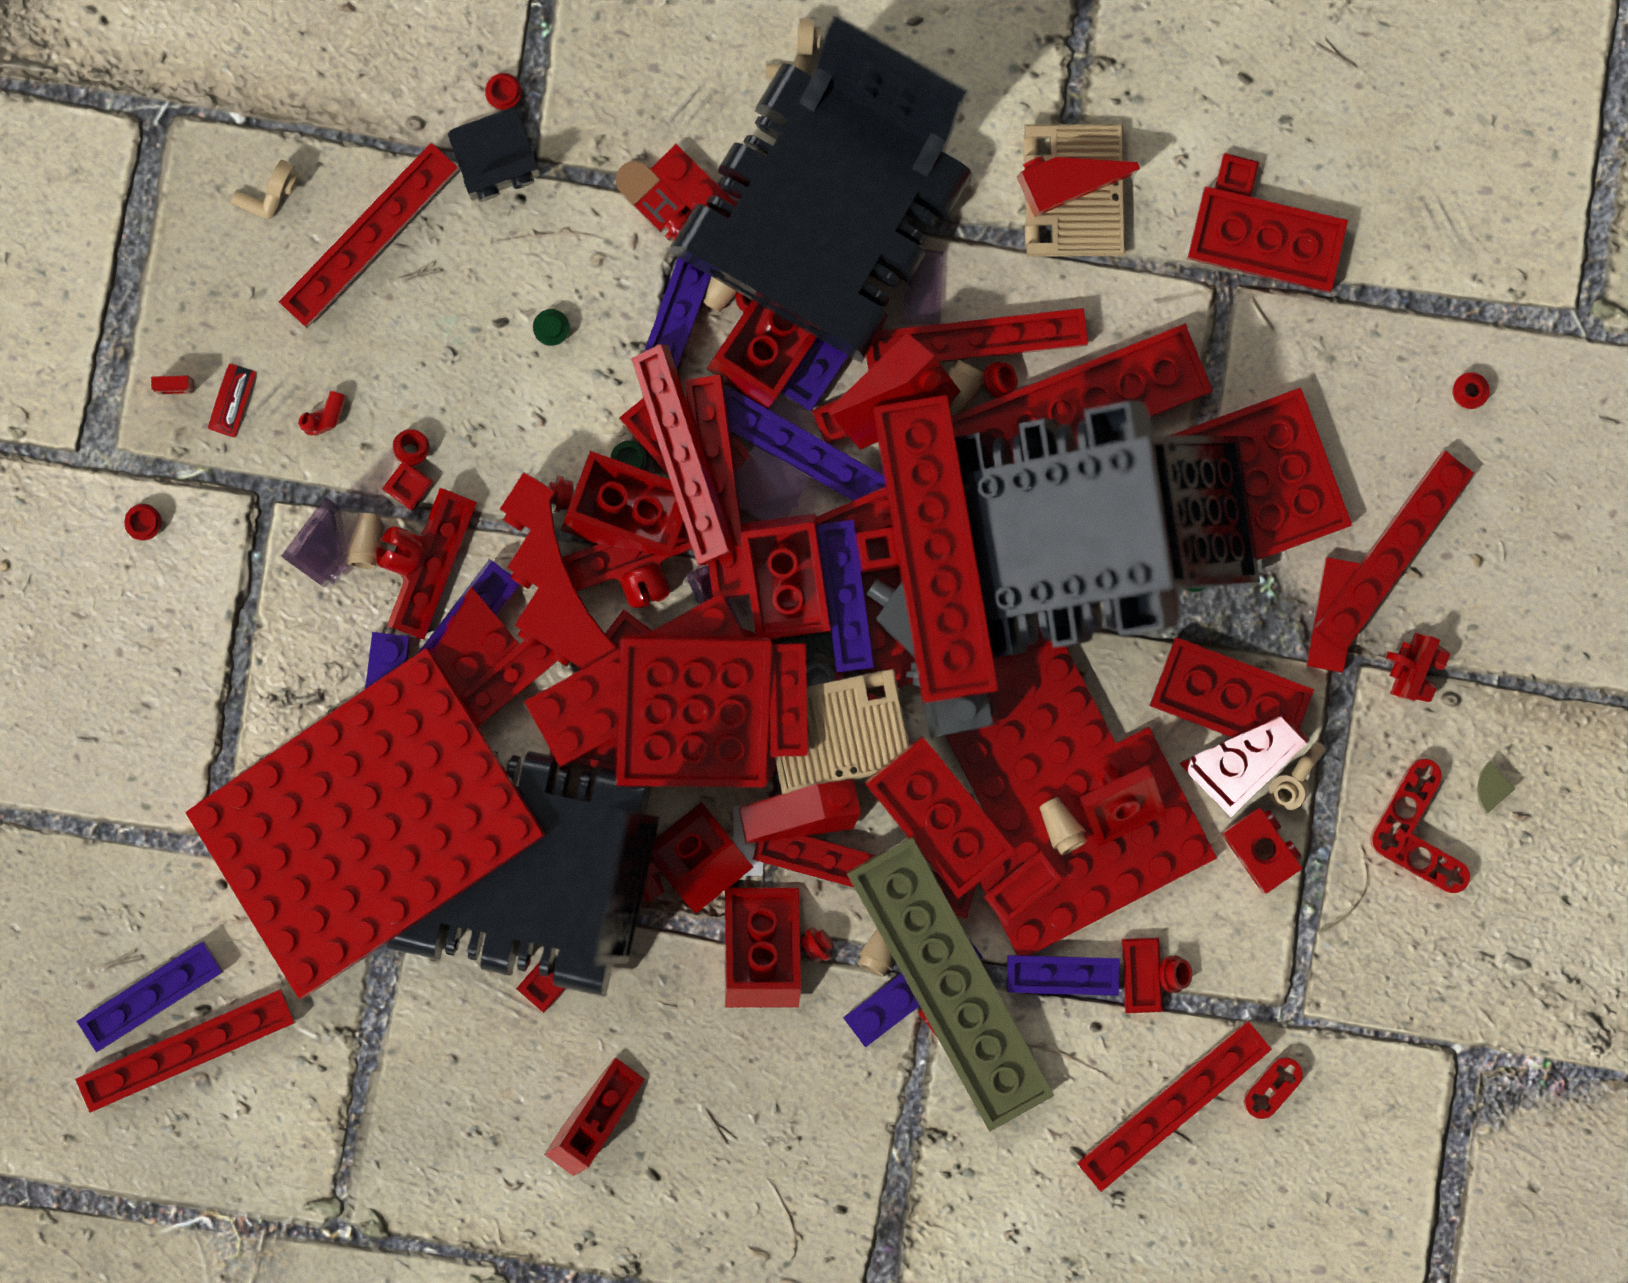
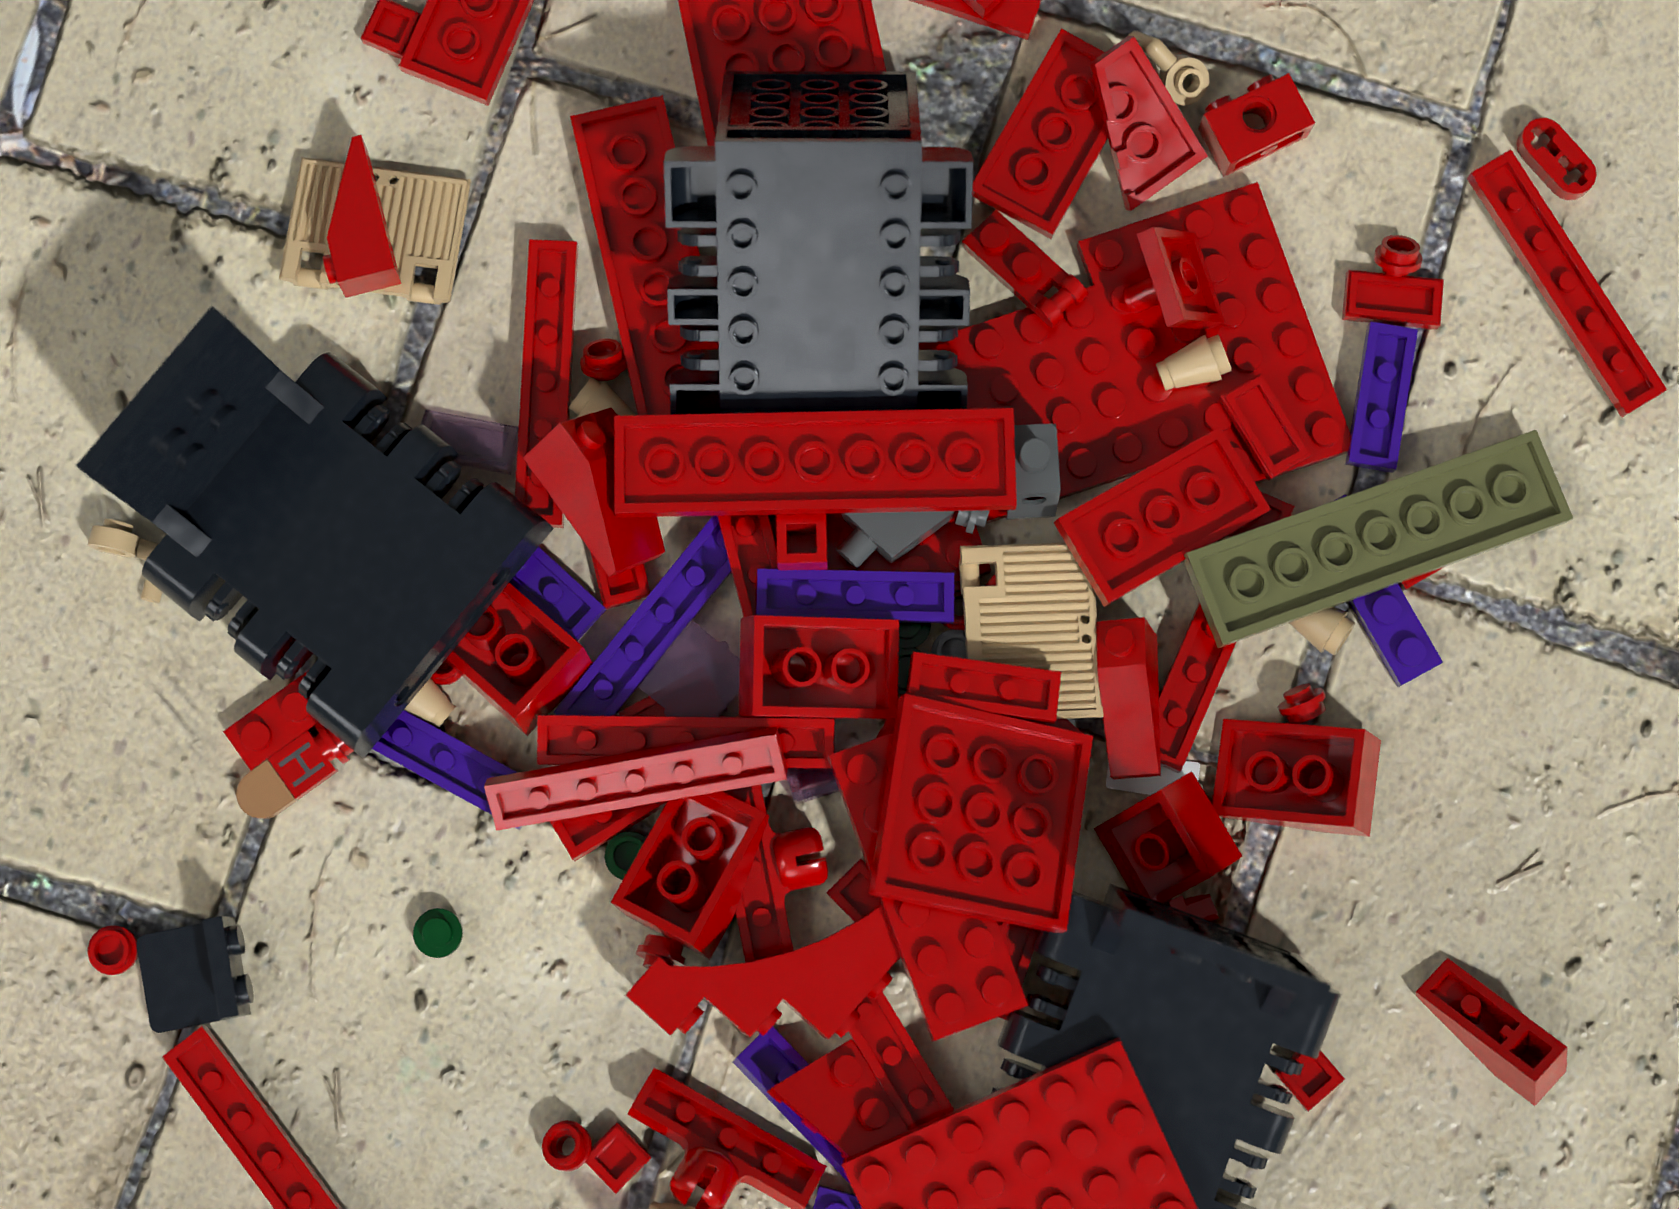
camera: 85 degrees left, 5 degrees down
none -> red plate [962,209,1089,328]

